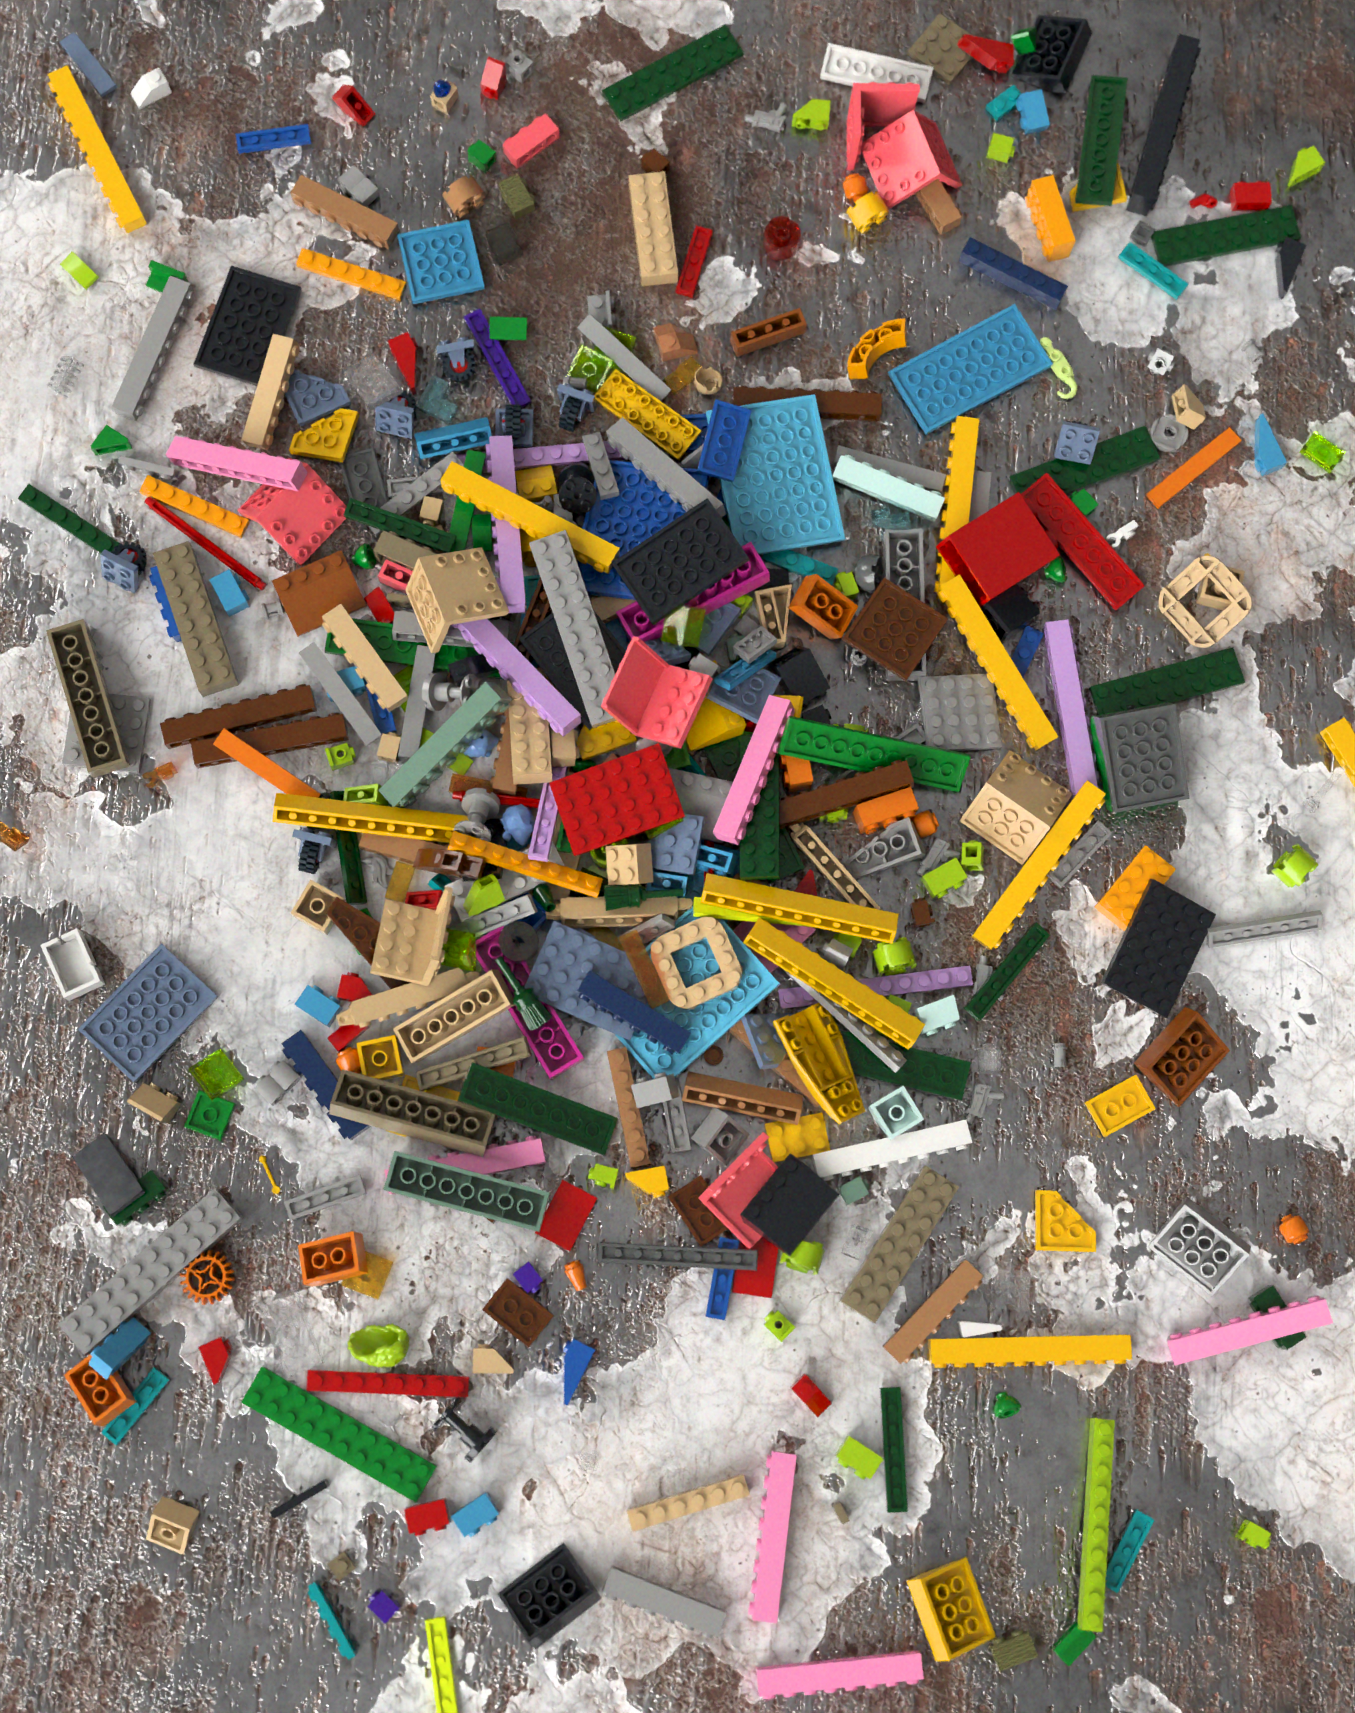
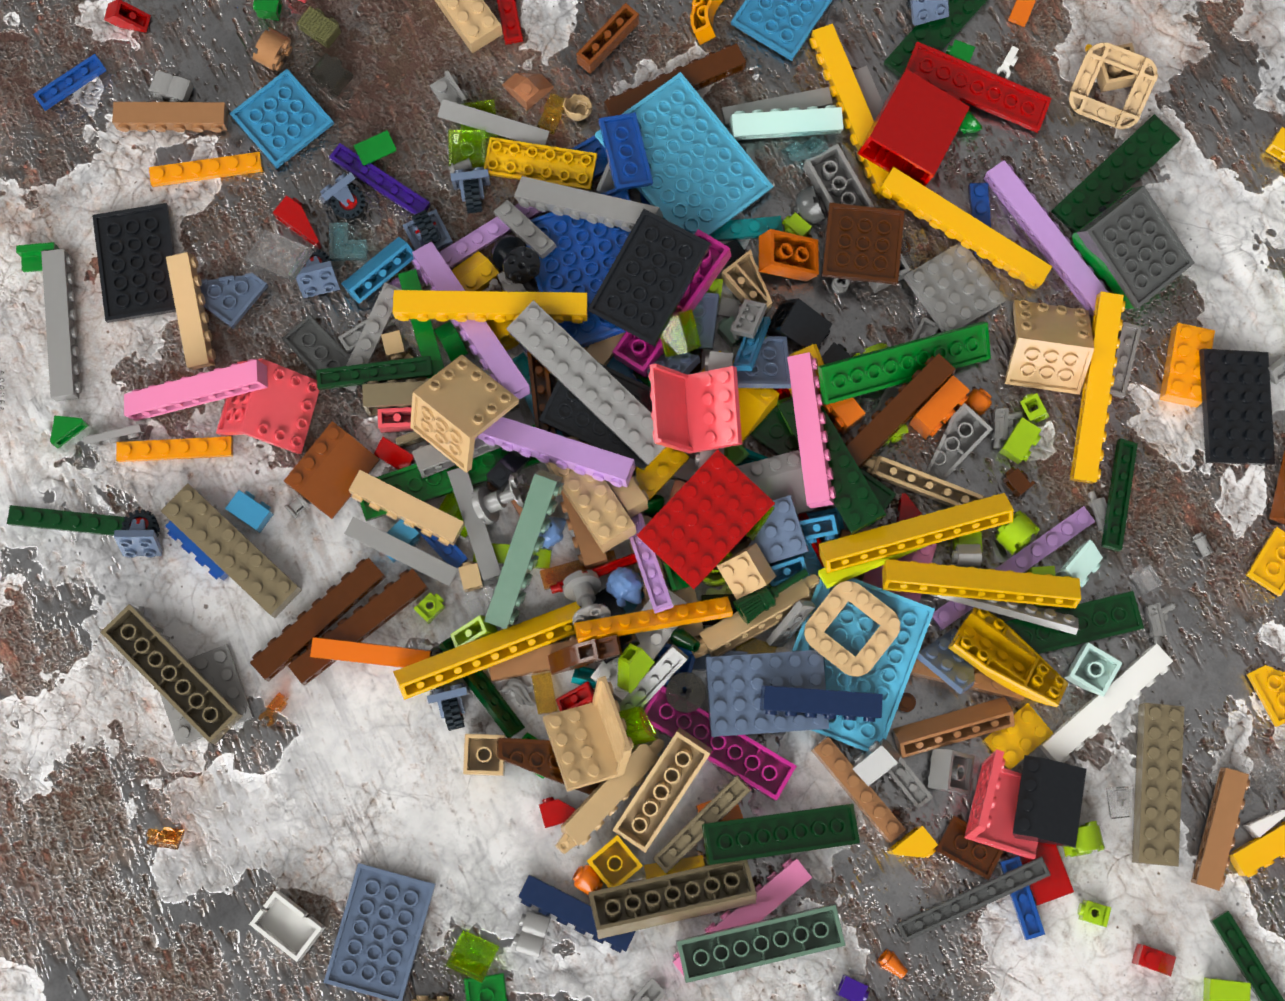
camera: 25 degrees left, 0 degrees up
red piece [144,496,267,591] -> none
yellow plate [289,408,359,463] -> none
dark azure brick [295,985,342,1028] -> none
red slope [327,1024,370,1052] -> none
green brick [352,543,376,569] -> none
dark green piece [495,956,552,1030] -> none
red tile [535,1180,597,1251] -> none
lime brick [588,1163,619,1190] -> none
clear orange plate [618,929,670,1009] -> none
sand green brick [837,1176,870,1206] -> none
black slope [982,584,1040,644] -> none

